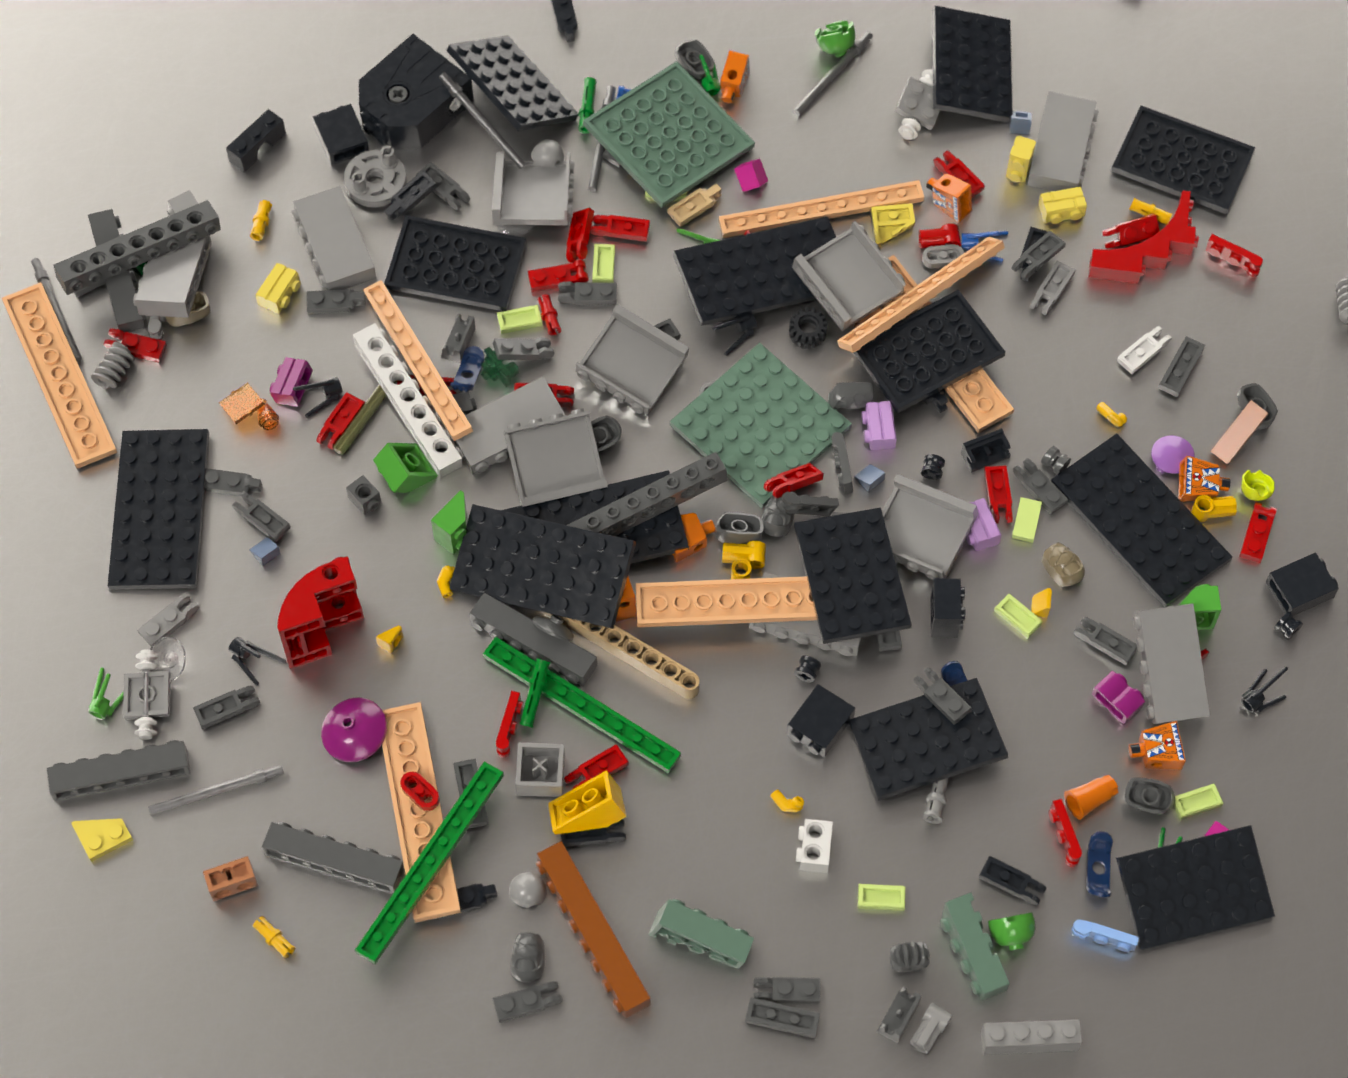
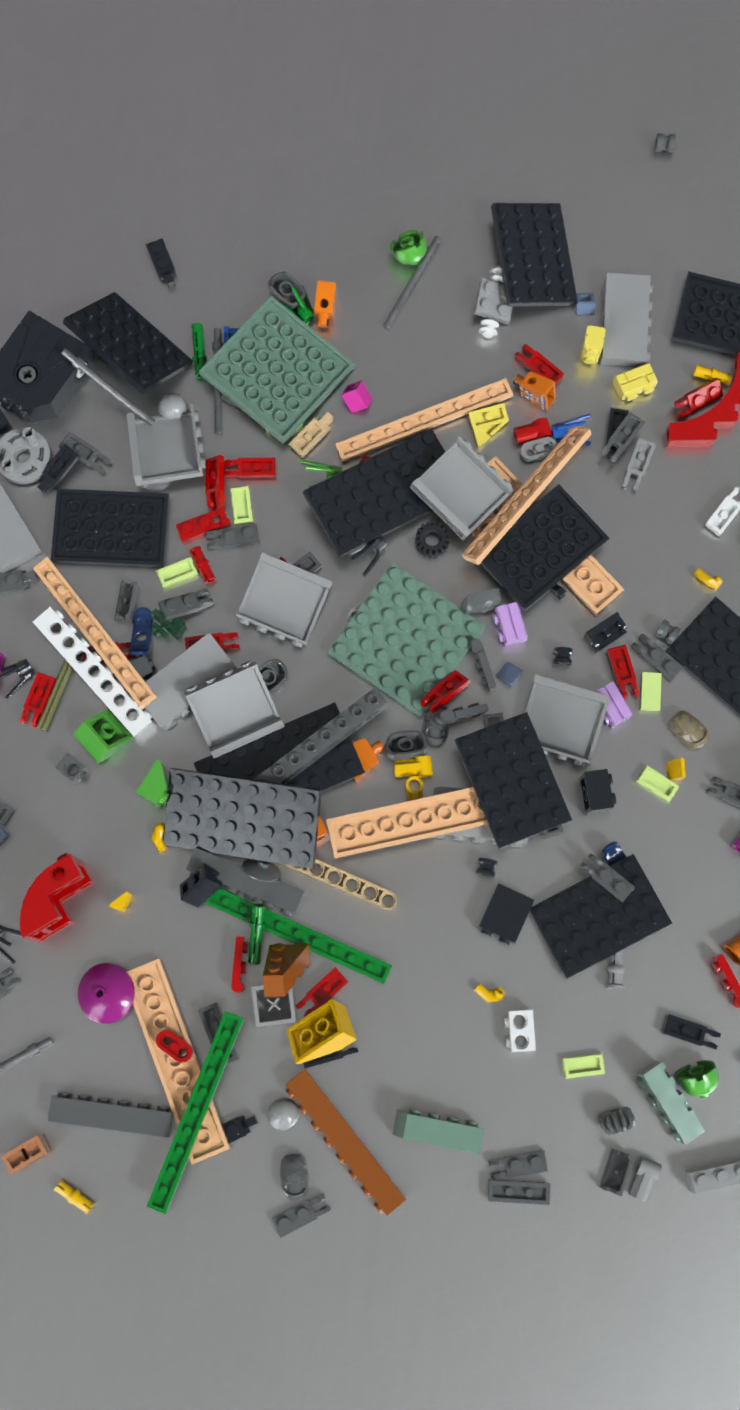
camera: 10 degrees left, 15 degrees up
none -> black hinge [180,864,222,907]
none -> dark orange wedge [263,943,310,997]

